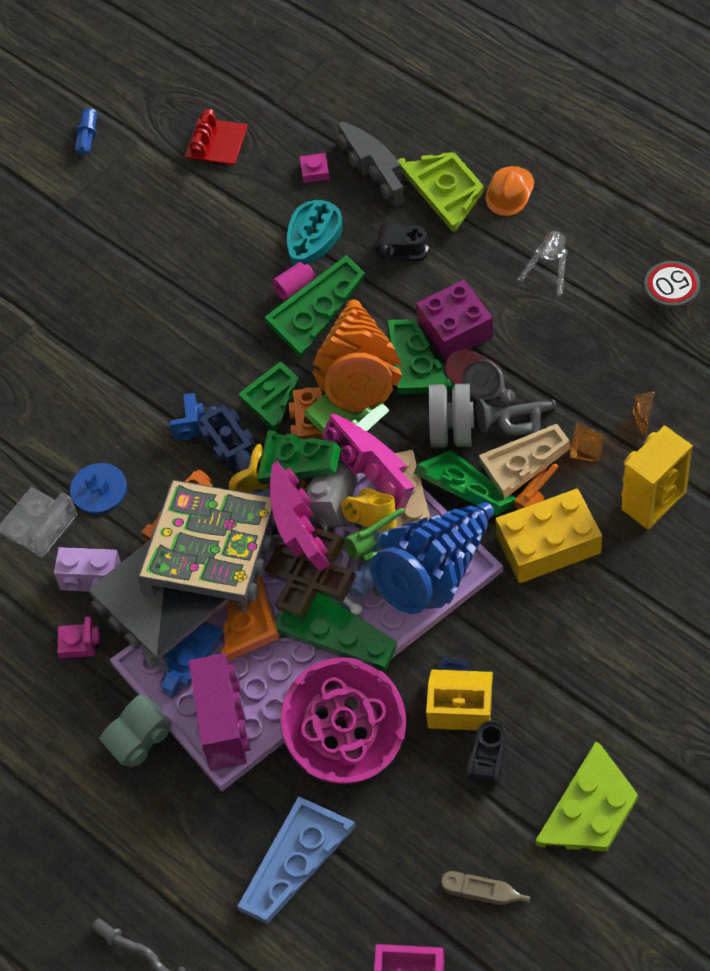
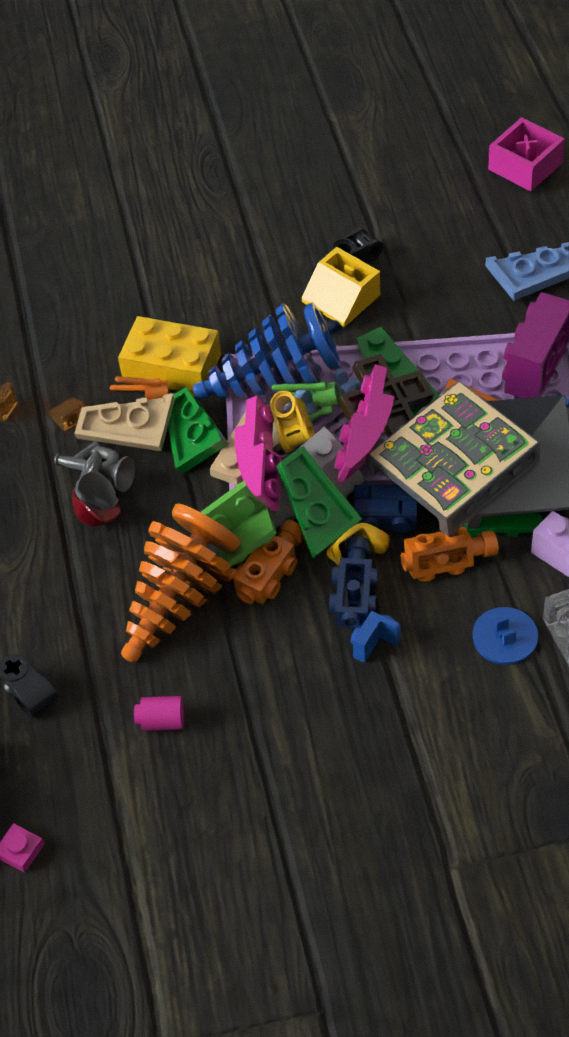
camera: 145 degrees left, 5 degrees down
red hinge [185,109,248,165] -> none
green wing [238,361,300,431] -> none
green wing [265,255,365,359] -> none
dark pink brick [280,658,406,784] -> none
teal piece [287,200,343,265] -> none
green wing [387,319,453,395] -> none
magenta brick [416,280,493,361] -> none
light grey wheel [429,383,474,448] -> none
dark tan piece [442,871,530,905] -> none
lime wing [536,742,638,852] -> none
yellow brick [621,425,693,530] -> none

